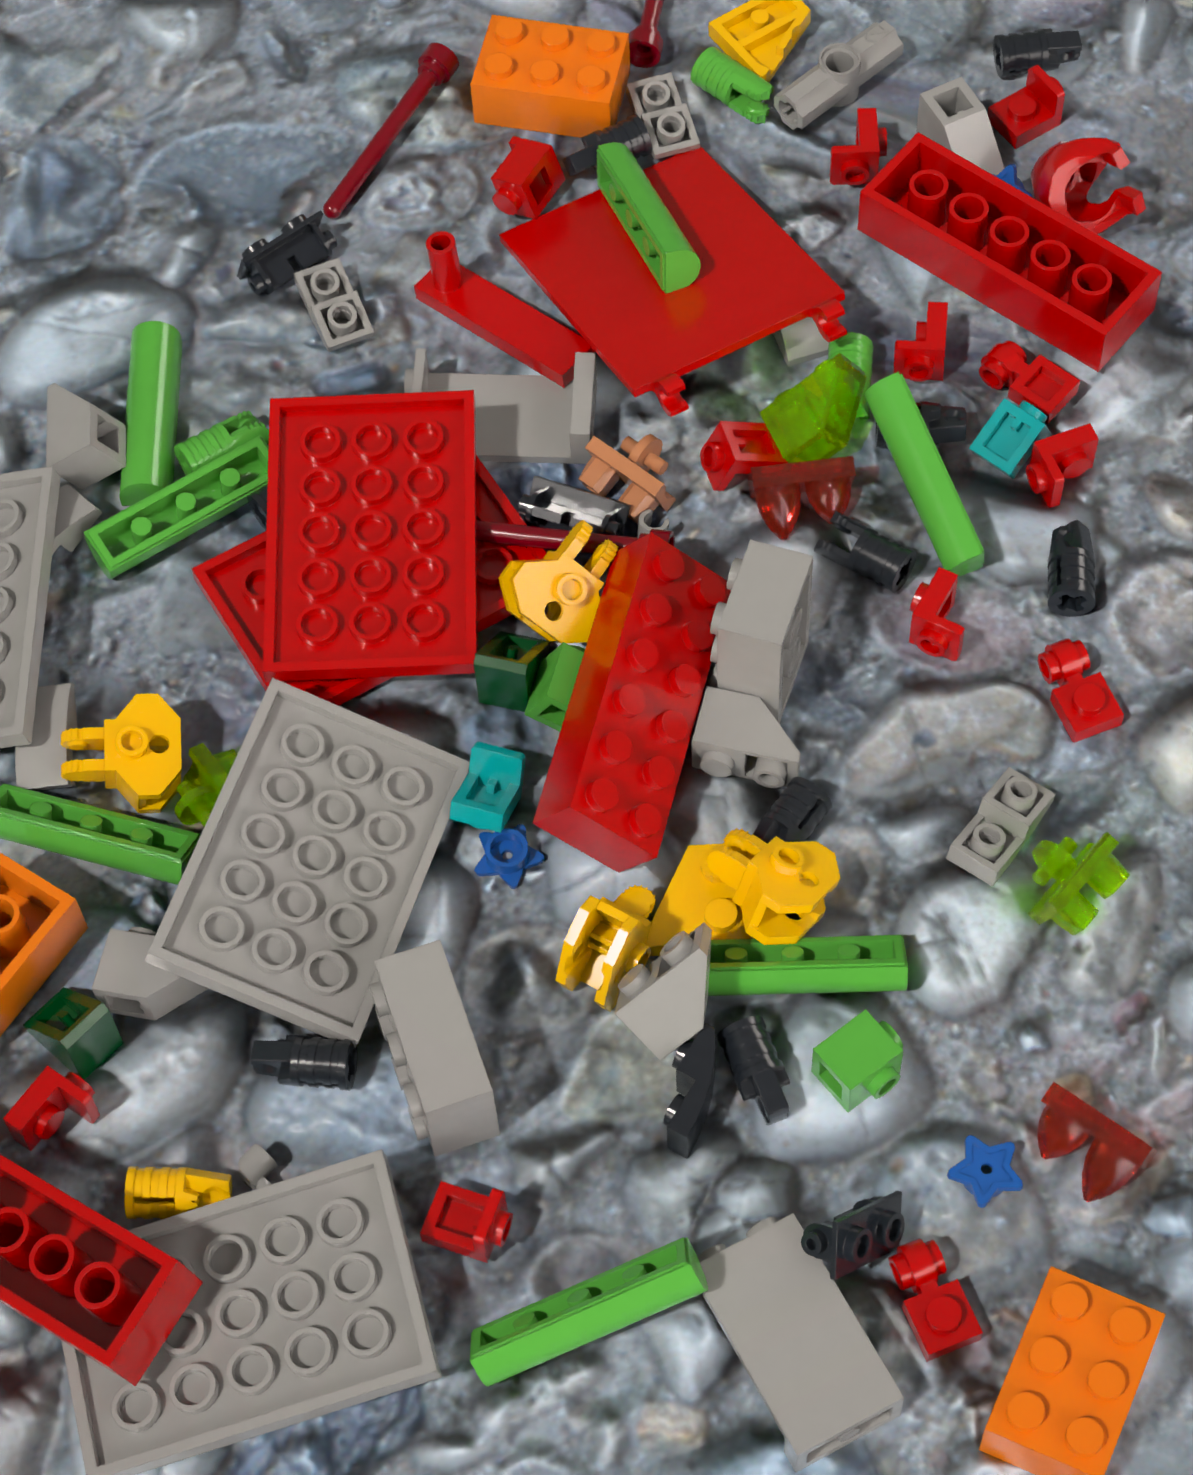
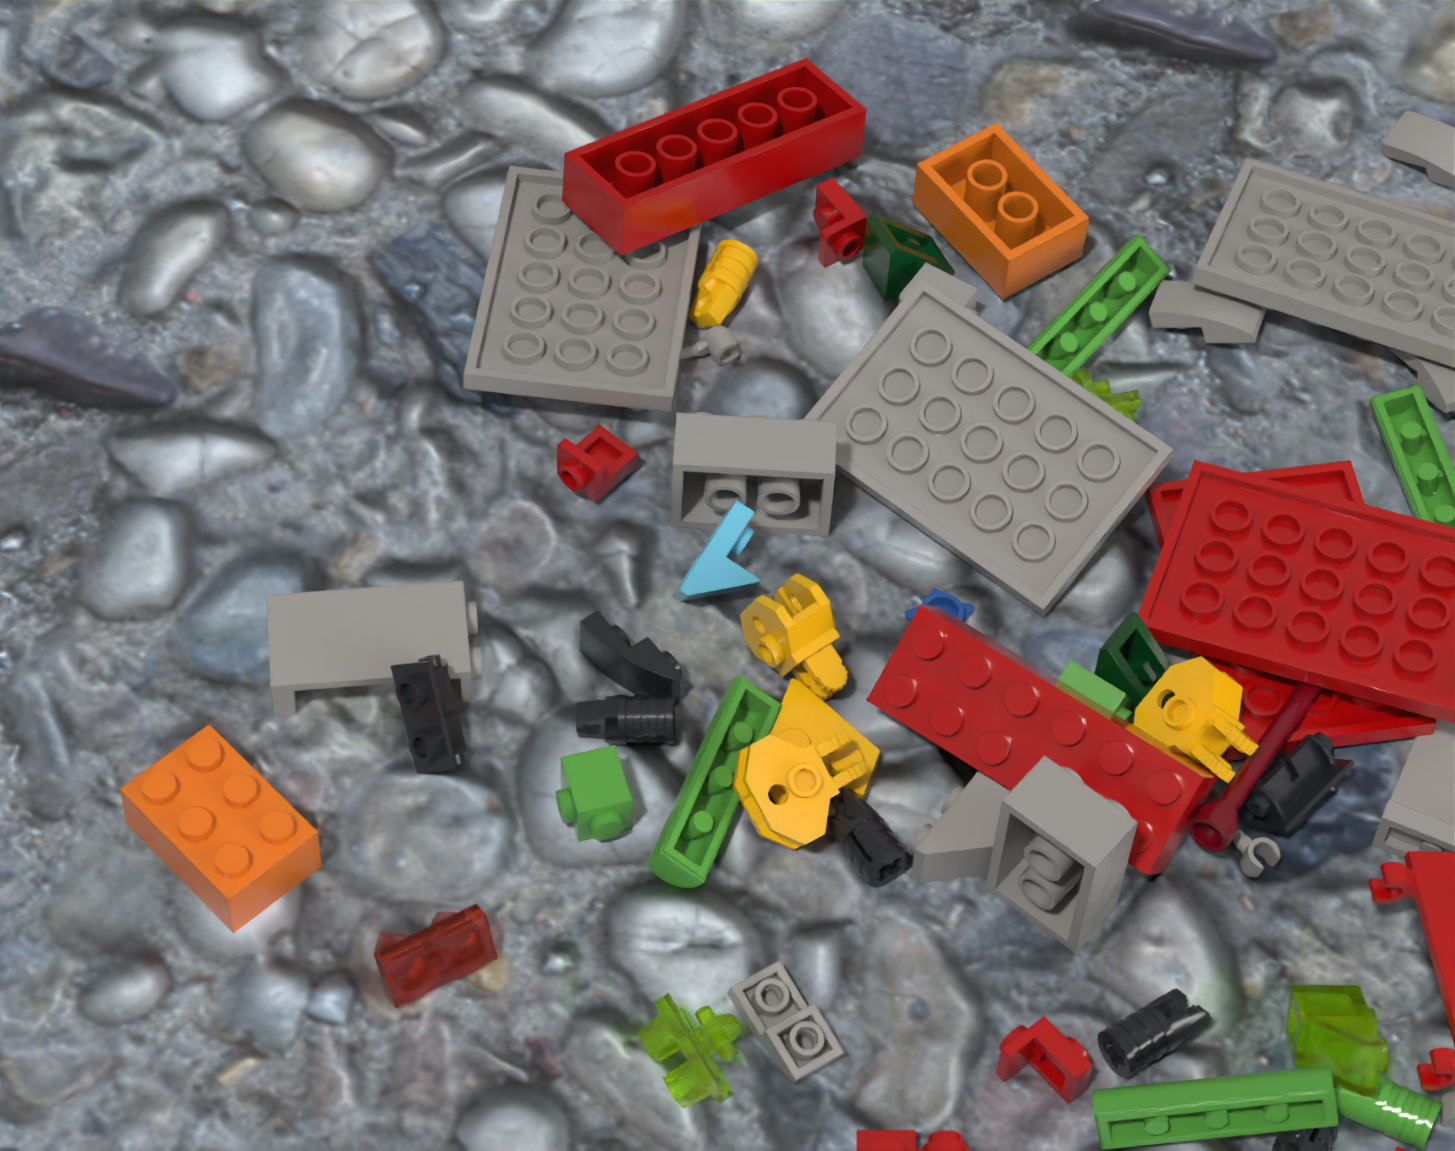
camera: 105 degrees right, 5 degrees down
yellow hinge [61,694,182,813] -> none
black hinge [250,1035,358,1091] -> none
teal bracket [449,741,526,833] -> none
bright green brick [470,1237,708,1387] -> none
nougat hips [578,434,676,524] -> none
light grey slope [614,922,712,1061] -> none
red bracket [700,421,788,491] -> none
clear red tile [748,456,856,540] -> none
red plate [888,1238,983,1362] -> none
blue plate [947,1135,1023,1208] -> none
none -> medium azure slope [672,501,761,602]

